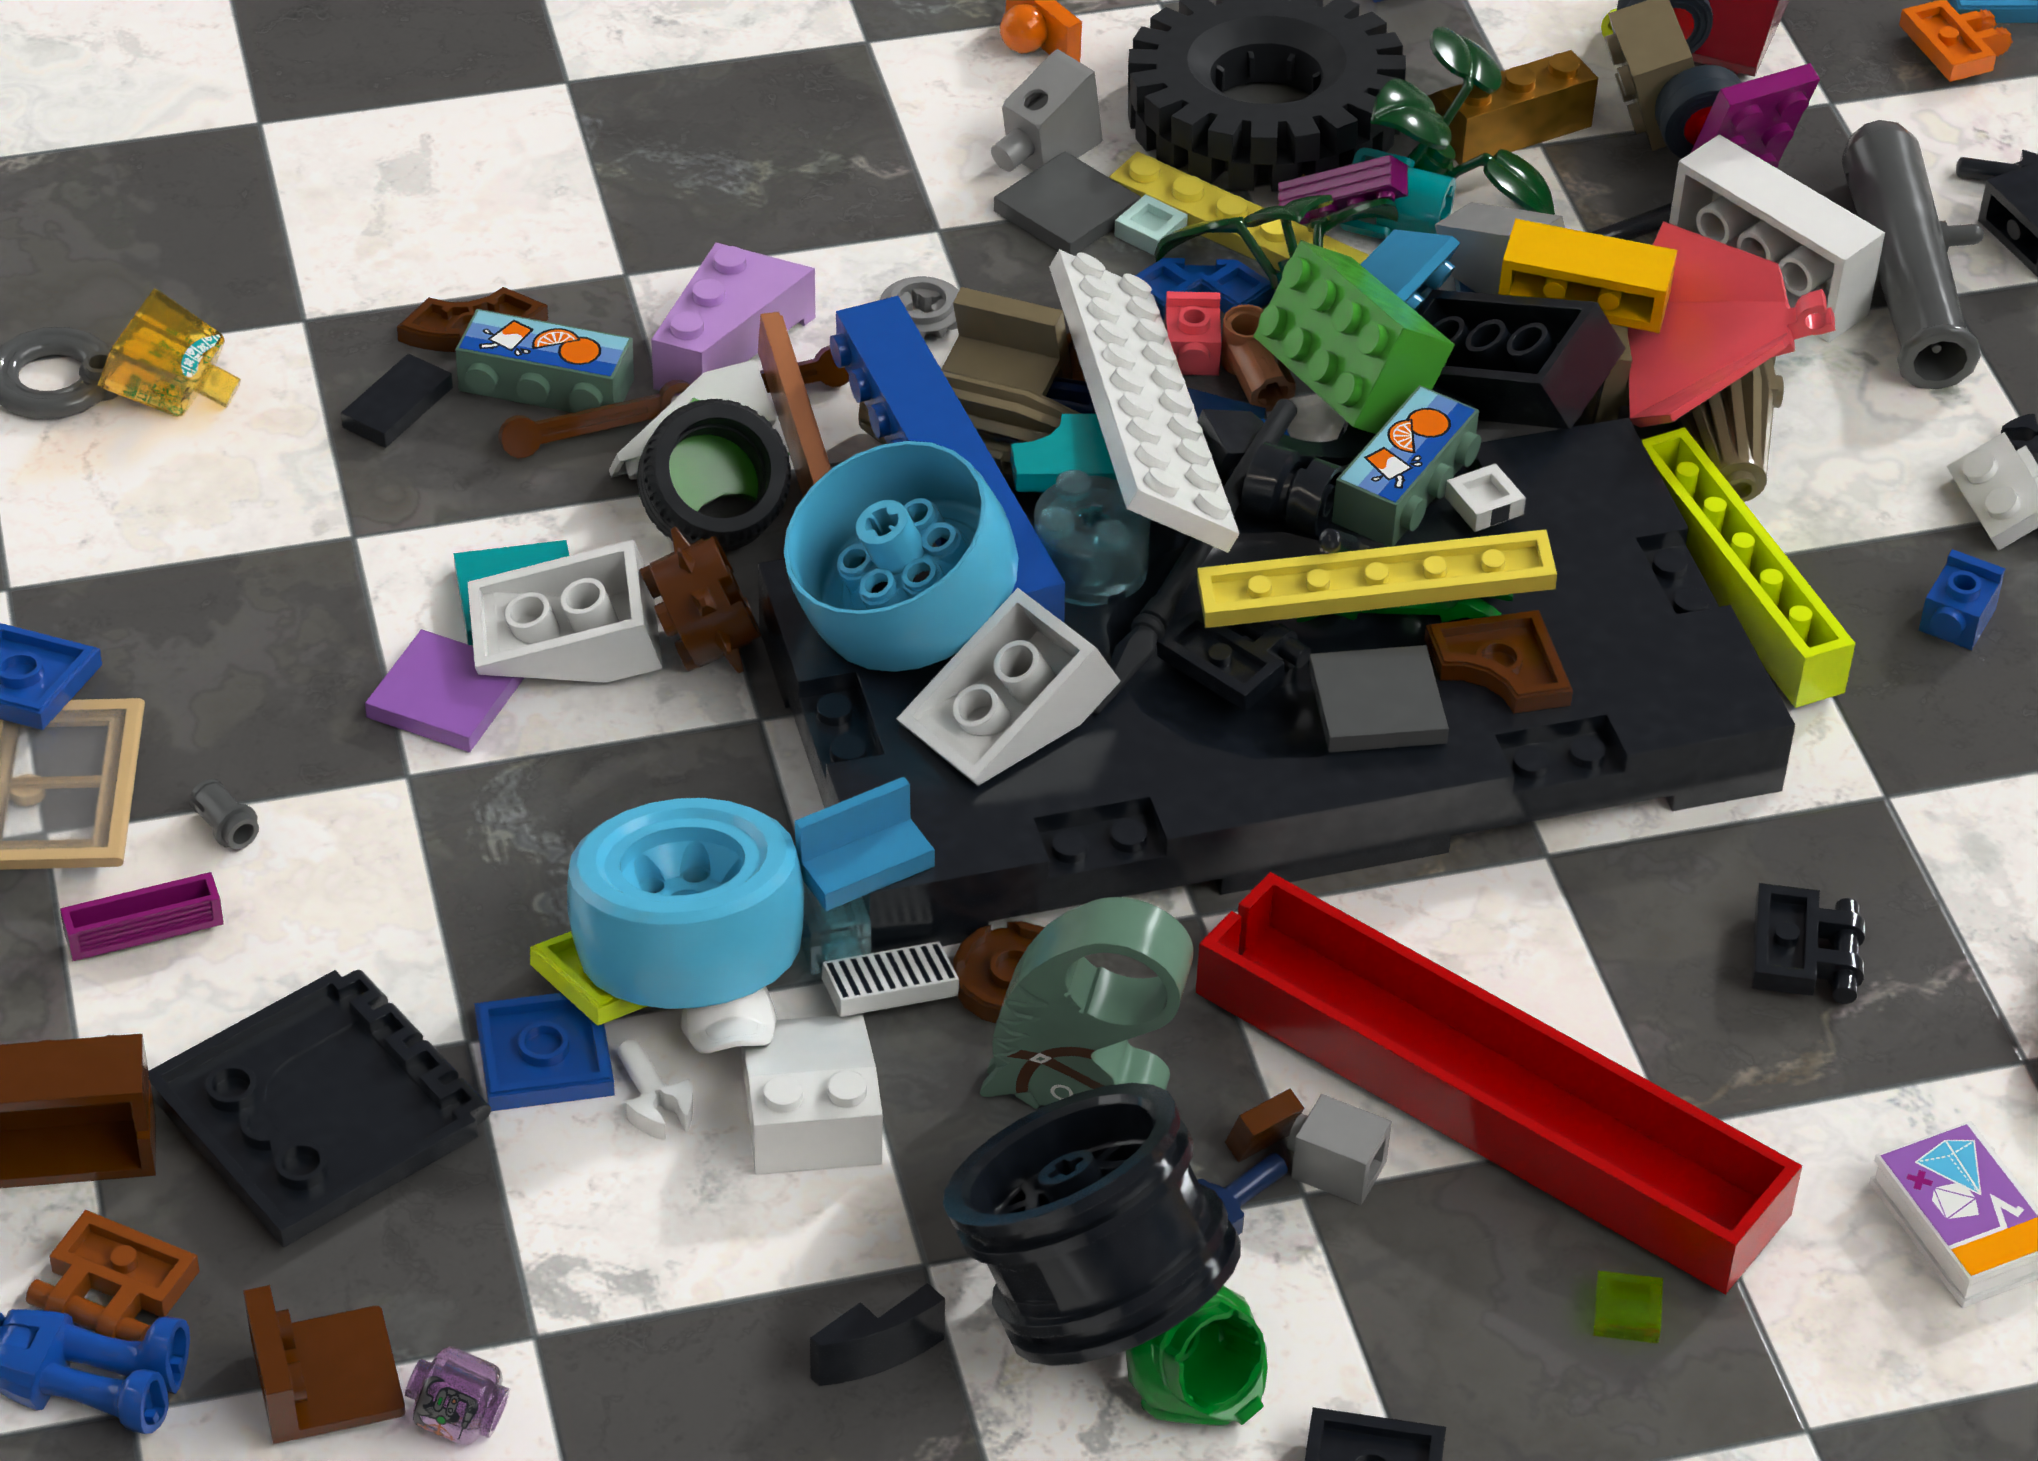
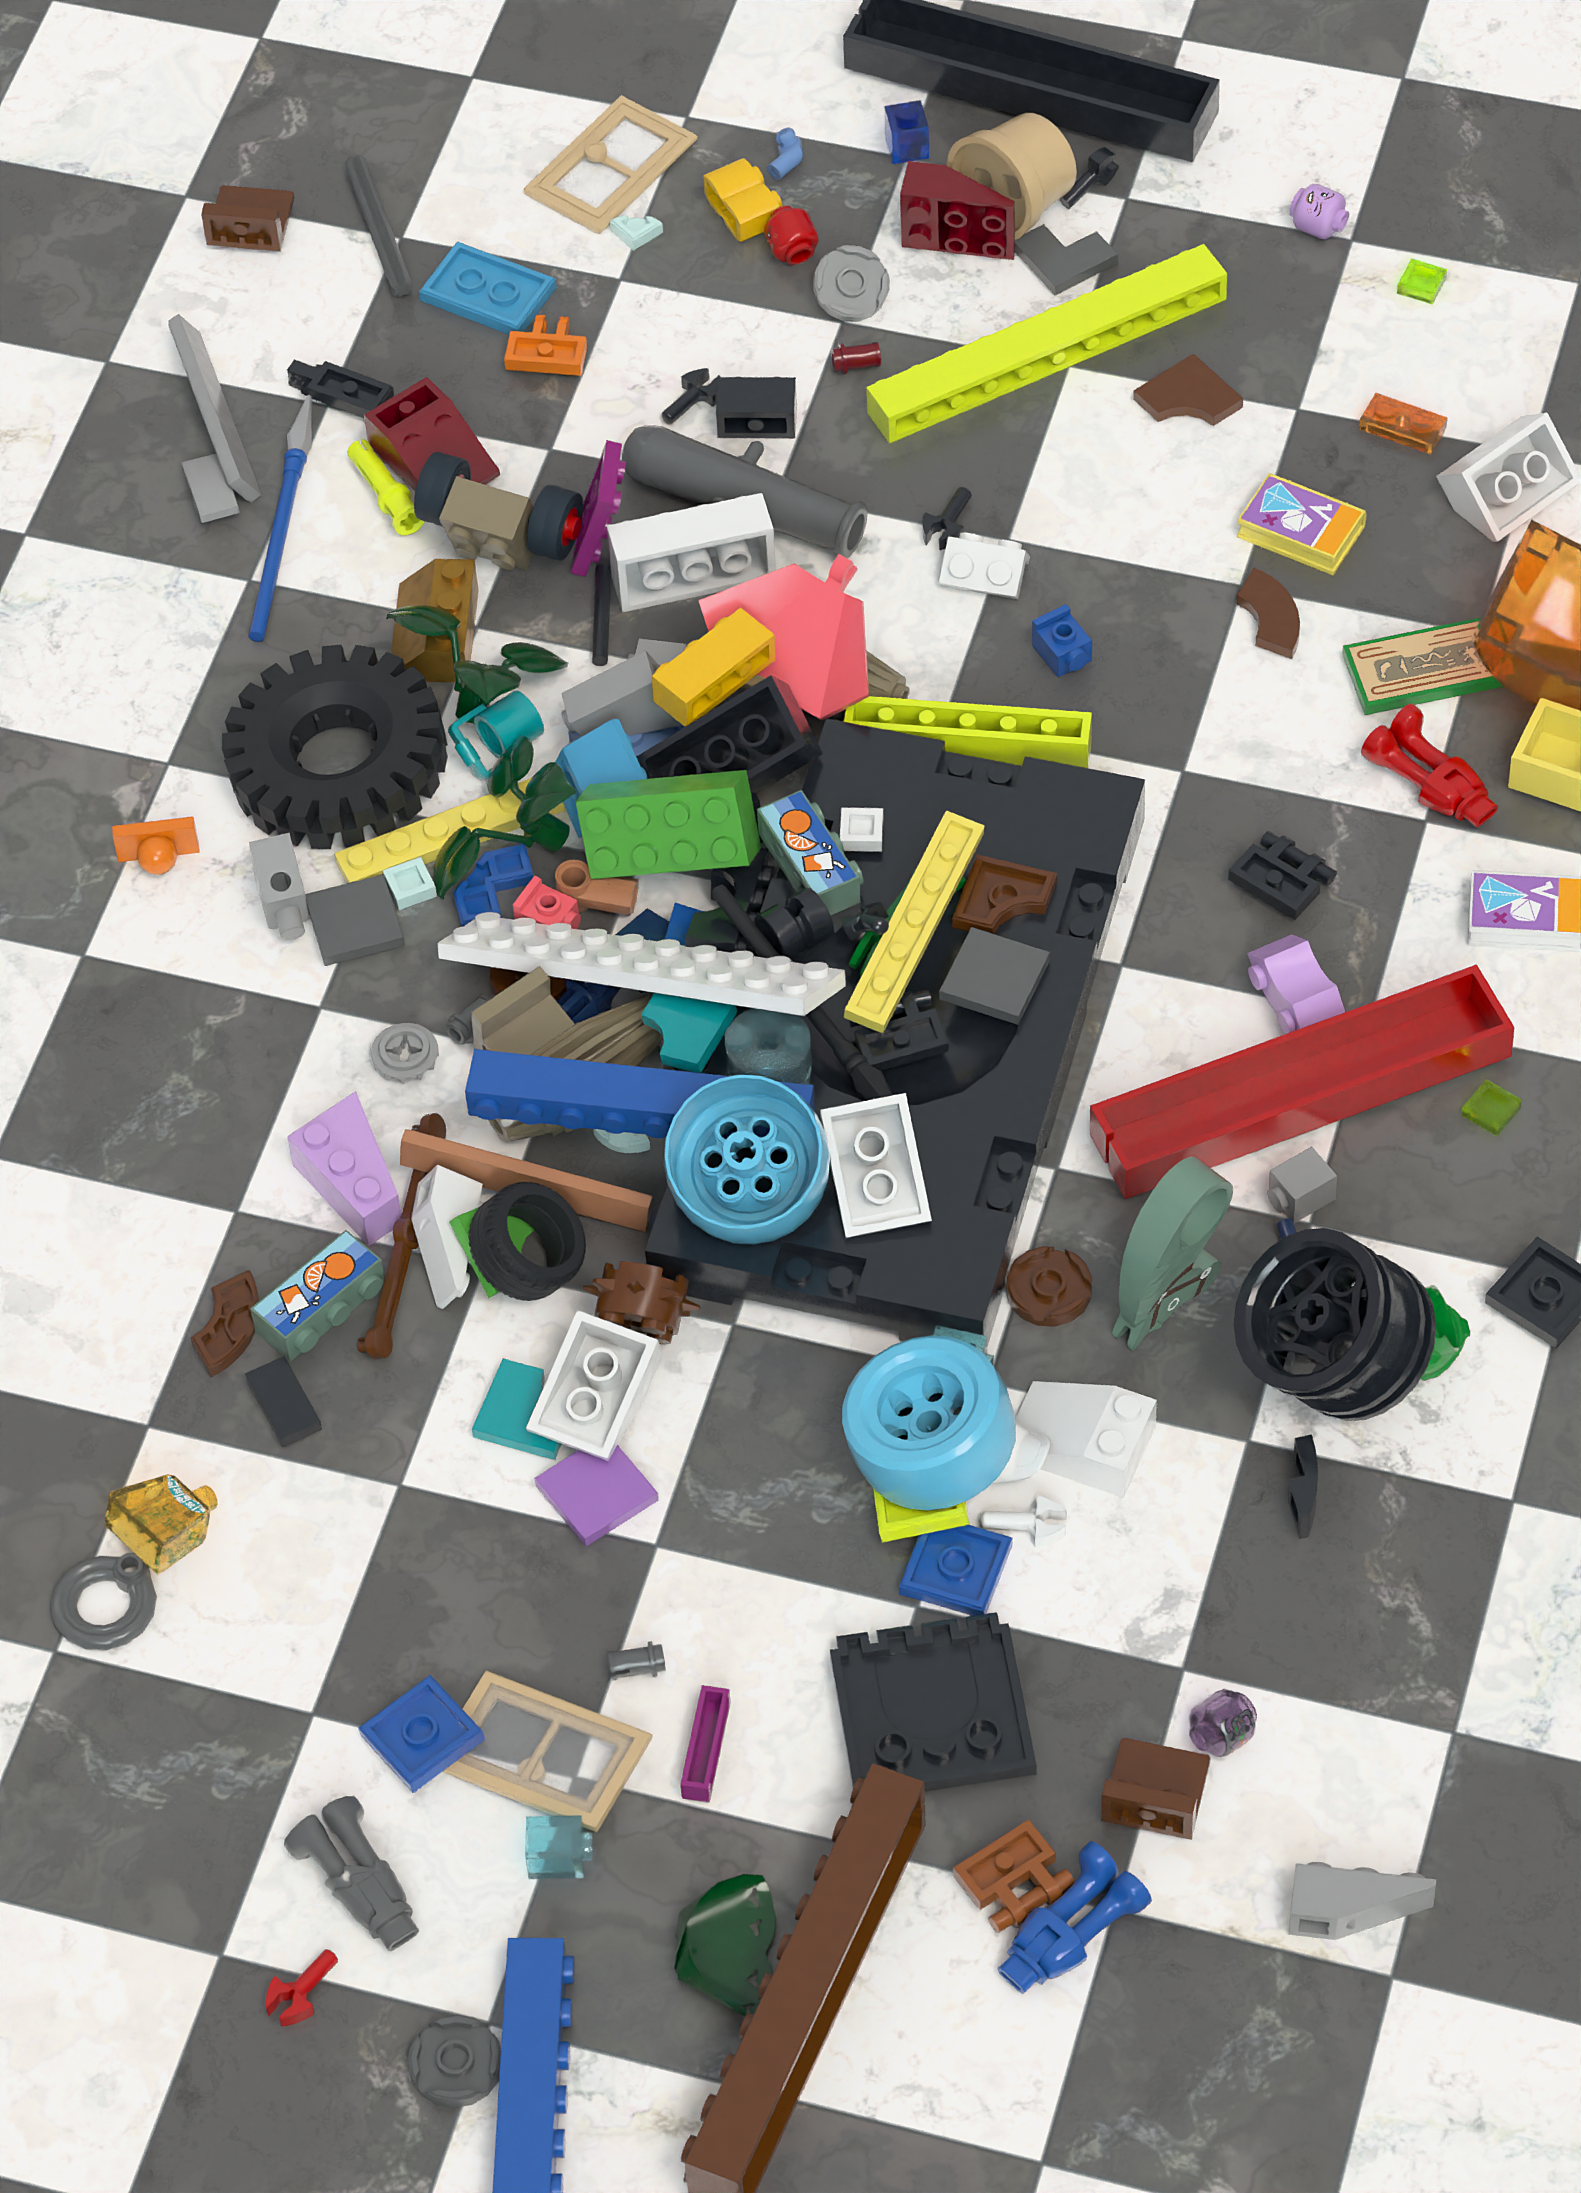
camera: 55 degrees left, 10 degrees up
dark azure panel [795,777,935,911] -> none
white tile [822,941,959,1017] -> none
reddish brown tile [1225,1088,1305,1162] -> none
magenta piece [1278,155,1408,225] -> none
none -> lavender brick [1247,934,1345,1034]

